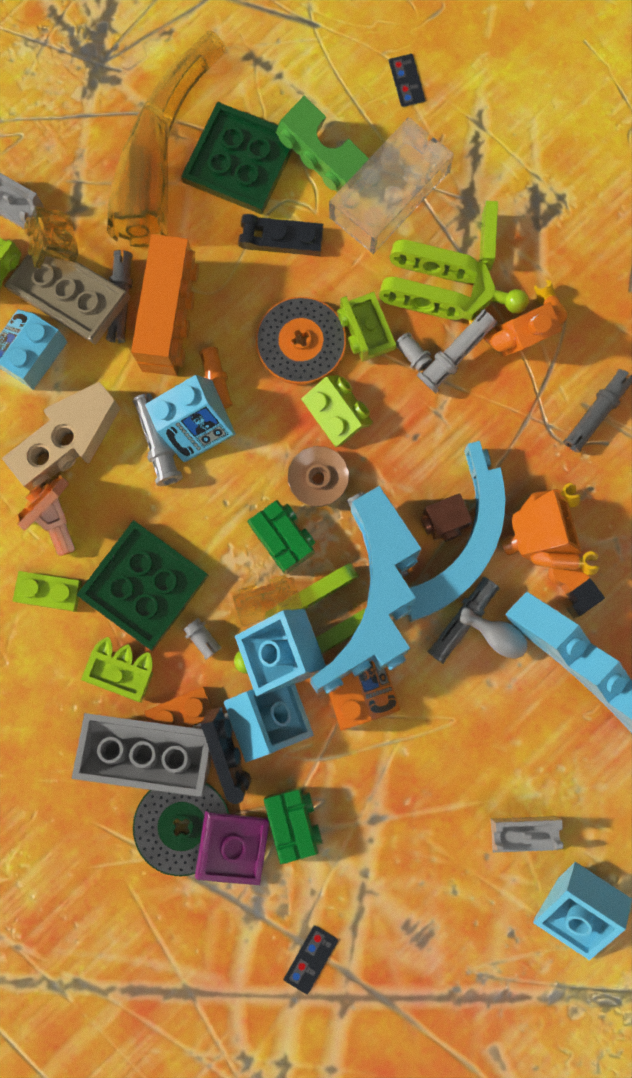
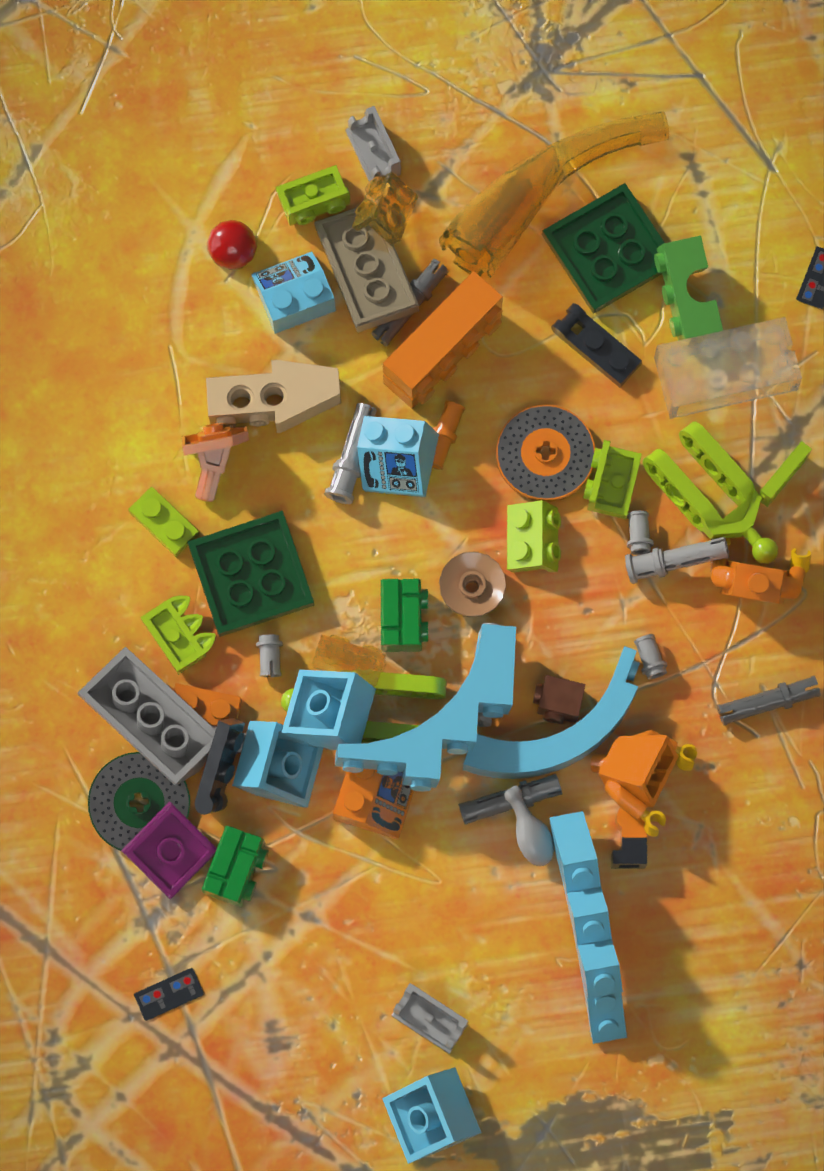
camera: 30 degrees right, 5 degrees down
none -> light grey pin [634,634,668,679]

